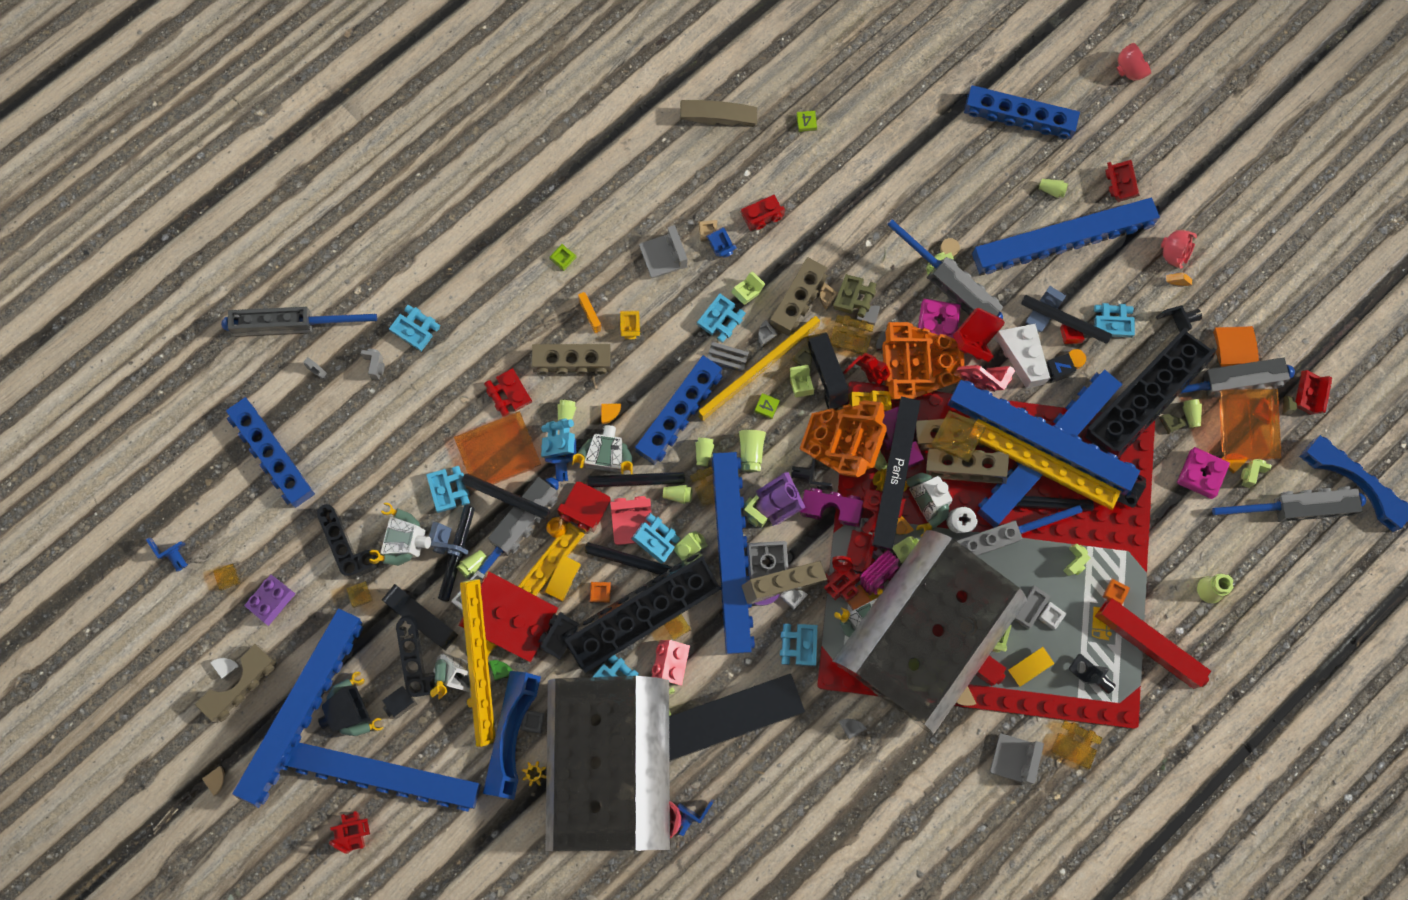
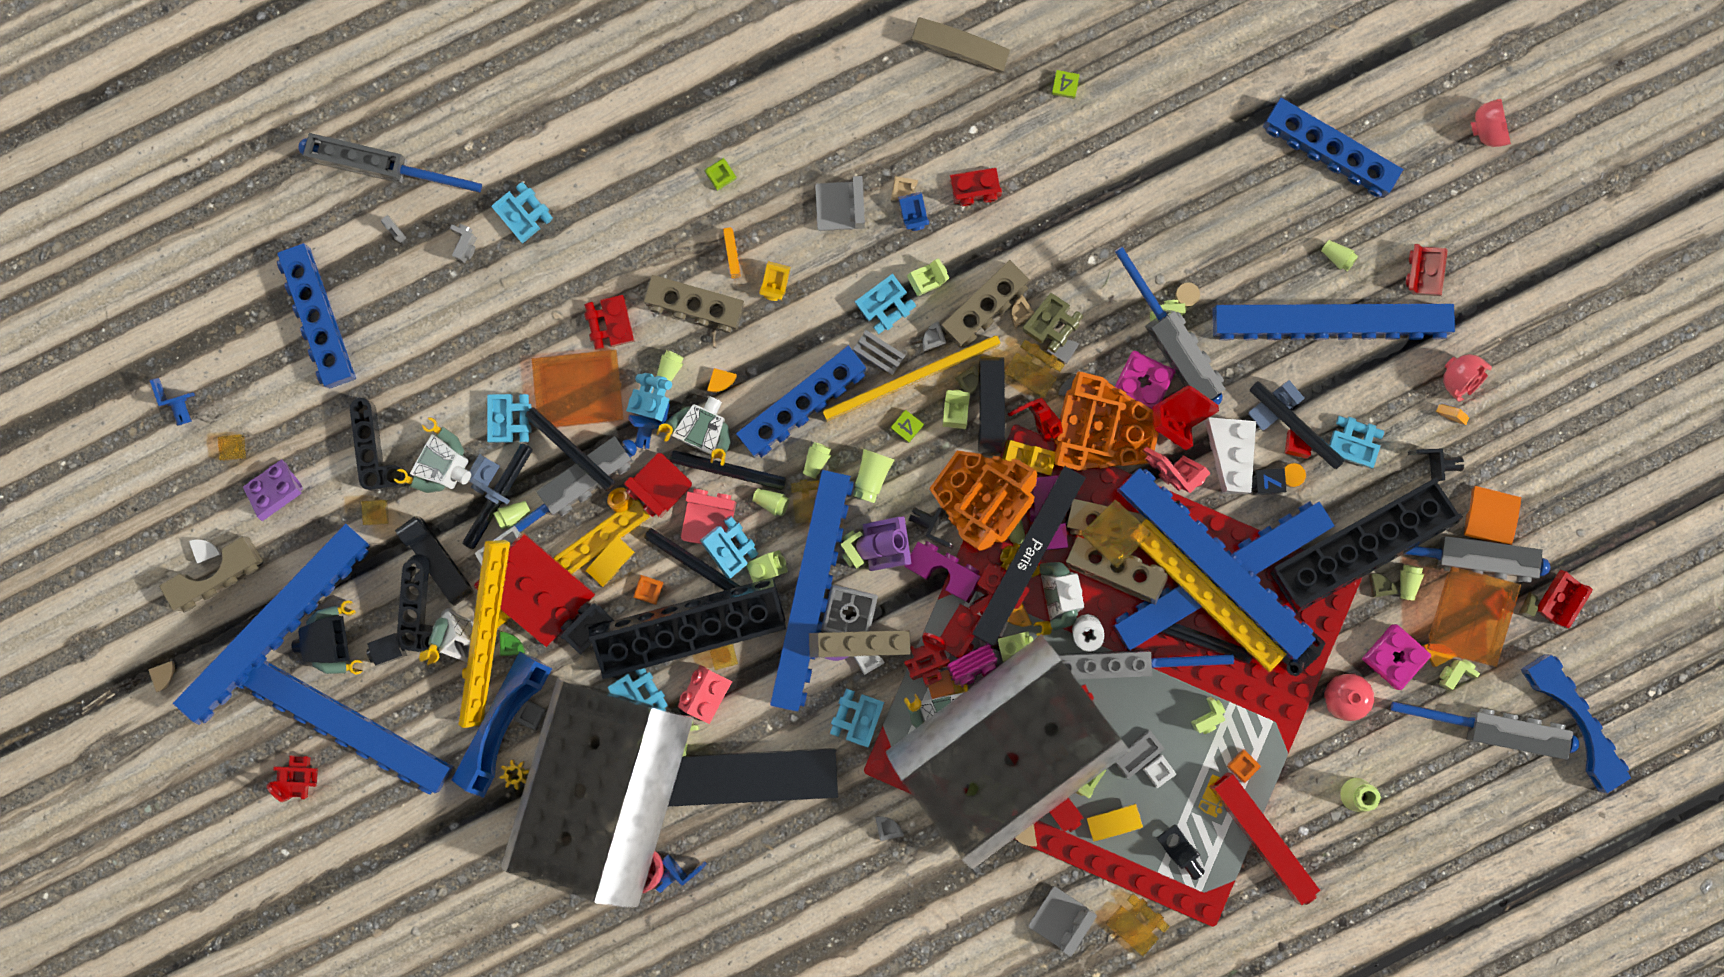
camera: 20 degrees right, 10 degrees up
none -> coral cylinder [1324,674,1374,721]

